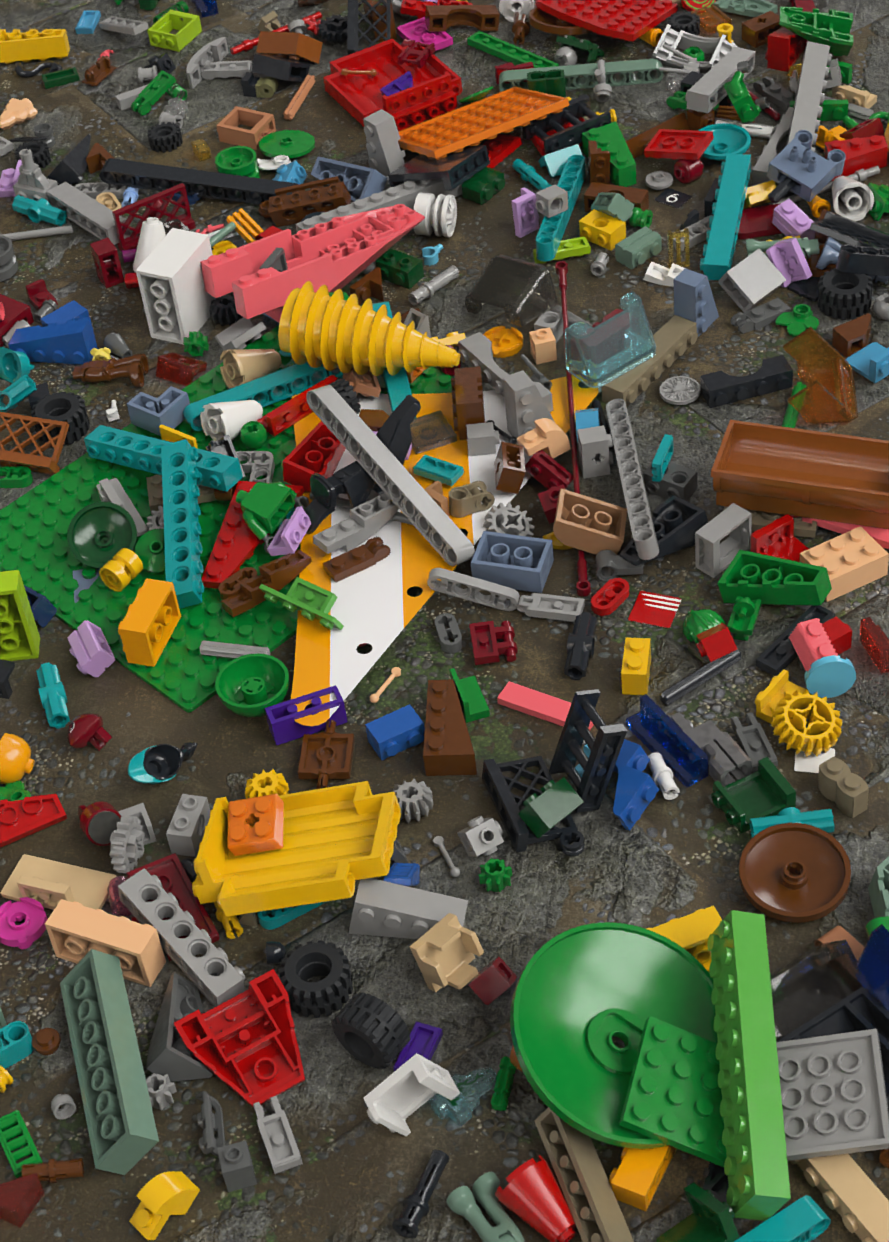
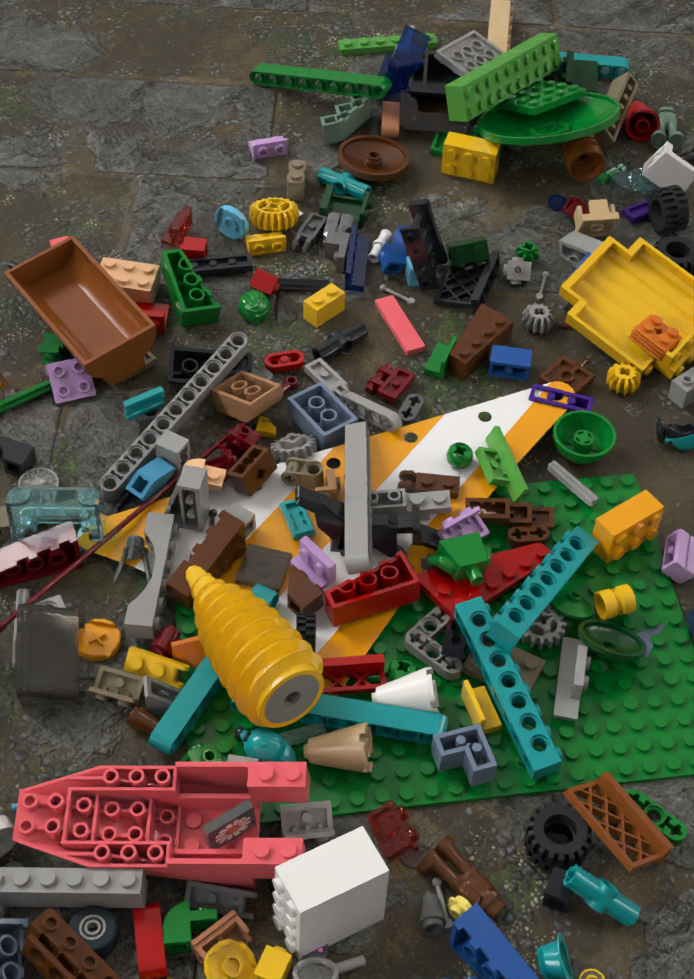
camera: 150 degrees left, 5 degrees up
white hand [105,400,120,422] -> none
light grey pin [408,265,460,305] -> none
light nougat brick [529,327,557,365] -> none
red sticker [628,591,682,628] -> none
light grey window [695,503,752,578] -> none
green hips [727,596,762,641] -> none
coral brick [789,618,838,672] -> none
none -> dark tan bracket [88,665,144,708]
none -> green piece [446,442,474,469]

